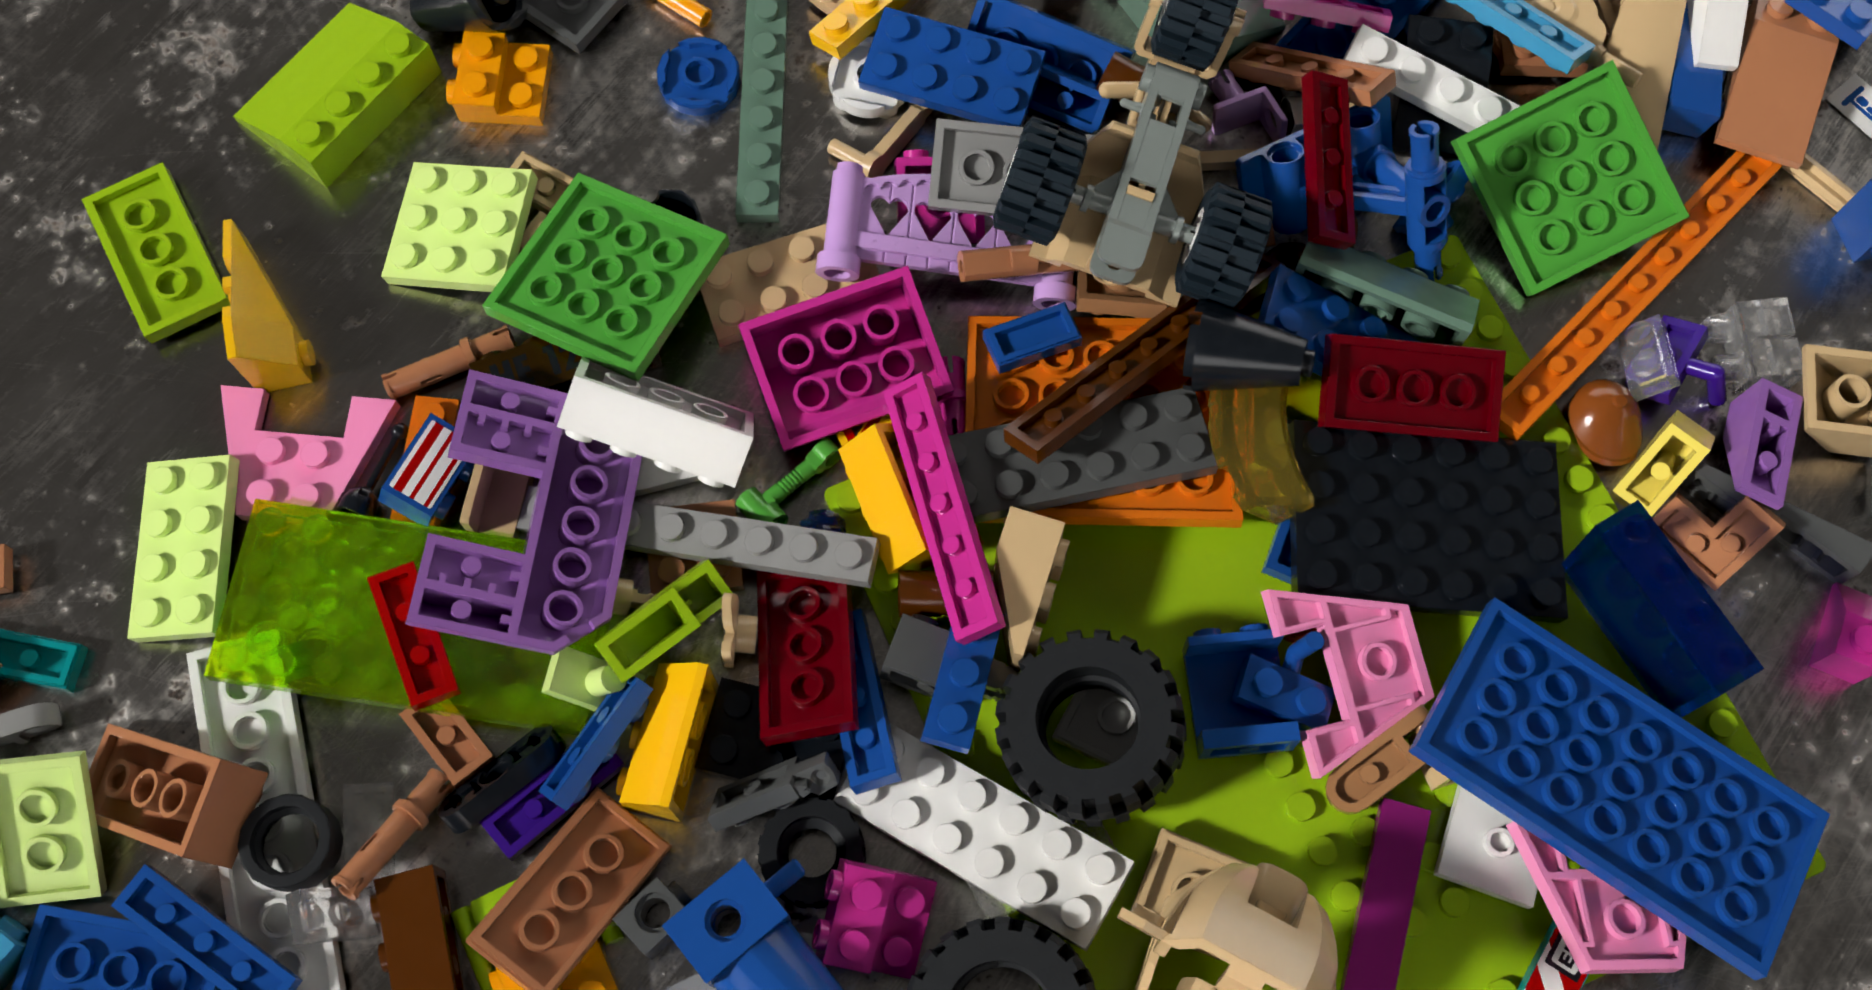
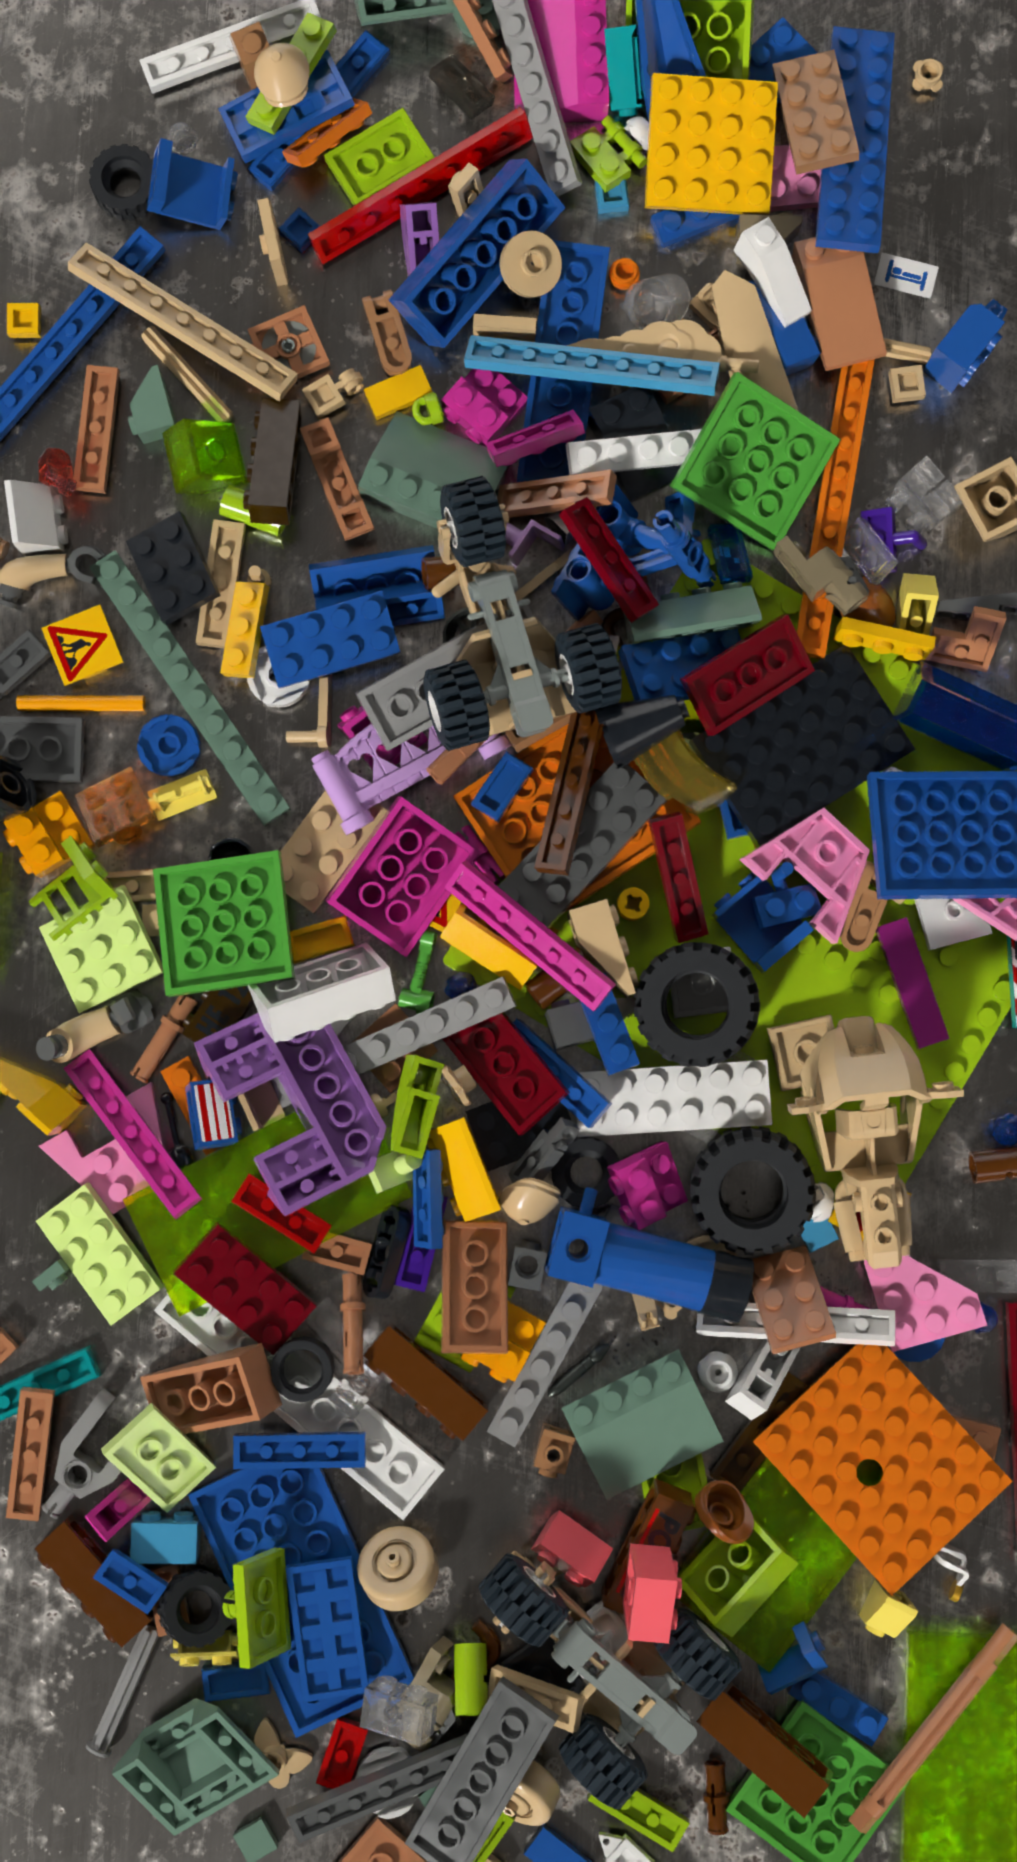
camera: 35 degrees left, 15 degrees up
medium lavender slope [1723,378,1803,510] -> none
none -> lime plate [29,836,119,941]
none -> sand green plate [32,1259,70,1291]
none -> piece [36,989,154,1063]
none -> dark pink plate [63,1049,202,1219]
none -> clear orange plate [75,766,156,848]
none -> light yellow hinge [147,769,218,821]
none -> dark red plate [173,1221,317,1355]
none -> yellow tile [290,915,355,964]
none -> tan hat [499,1178,561,1225]
none -> yellow wheel [616,887,649,921]
none -> dark red plate [648,811,709,943]
none -> tile [707,524,753,584]
none -> dark tan plate [773,536,869,616]
none -> yellow plate [833,616,936,661]
none -> tan plate [888,365,926,403]

